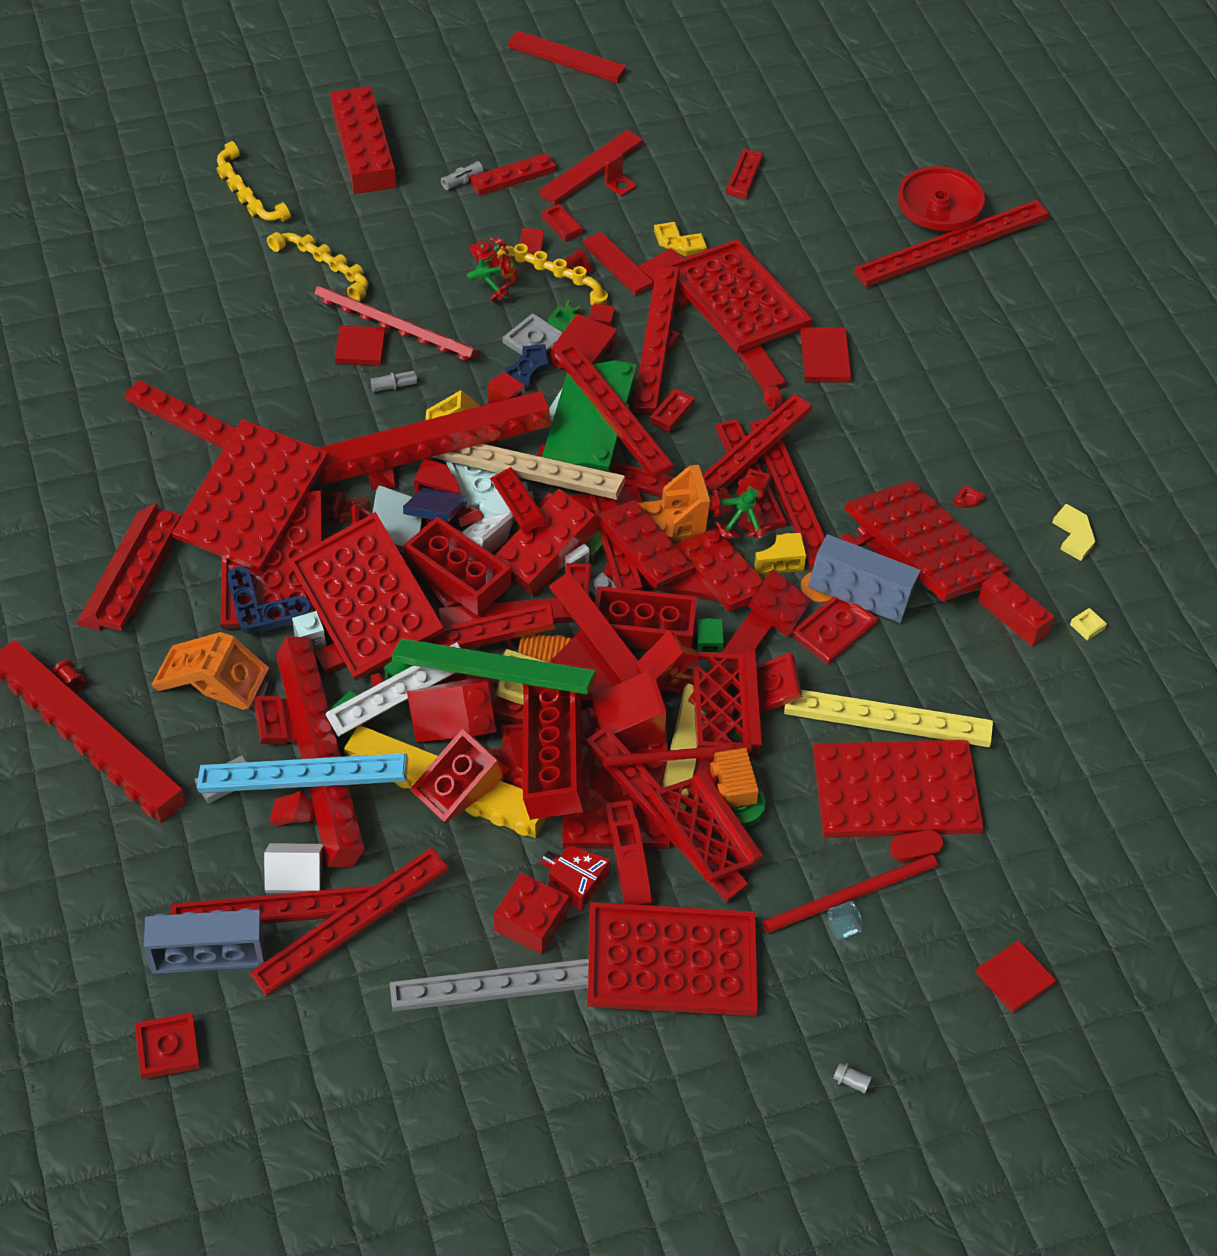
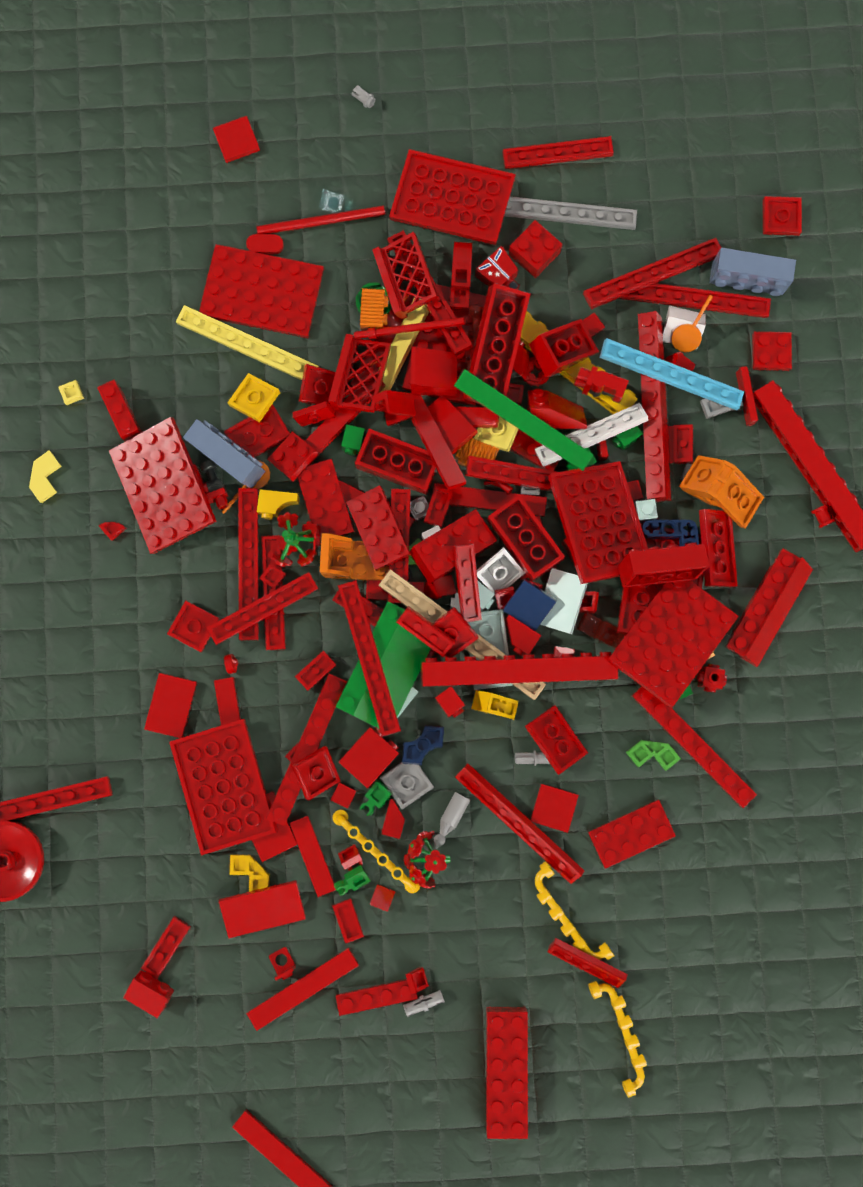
camera: 165 degrees left, 30 degrees up
none -> red brick [123,970,175,1018]
none -> red plate [167,600,220,653]
none -> red tile [219,880,306,938]
none -> yellow plate [227,373,280,422]
none -> red tile [292,746,341,800]
none -> red plate [293,401,335,427]
none -> green plate [334,865,371,896]
none -> red tile [381,798,405,839]
none -> red tile [396,606,456,657]
none -> red tile [405,967,429,994]
none -> red tile [433,607,479,657]
none -> light grey wheel [434,792,470,849]
none -> red tile [502,136,614,169]
none -> red tile [525,705,588,775]
none -> red tile [547,938,628,988]
none -> red hips [574,366,629,403]
none -> red tile [582,312,605,337]
none -> red plate [588,800,676,869]
none -> red brick [618,543,710,587]
none -> bright green tile [626,740,681,771]
none -> orange piece [671,295,712,352]
none -> red brick [697,664,727,693]
none -> red plate [699,509,738,587]
none -> red tile [736,366,758,426]
none -> red plate [752,331,792,371]

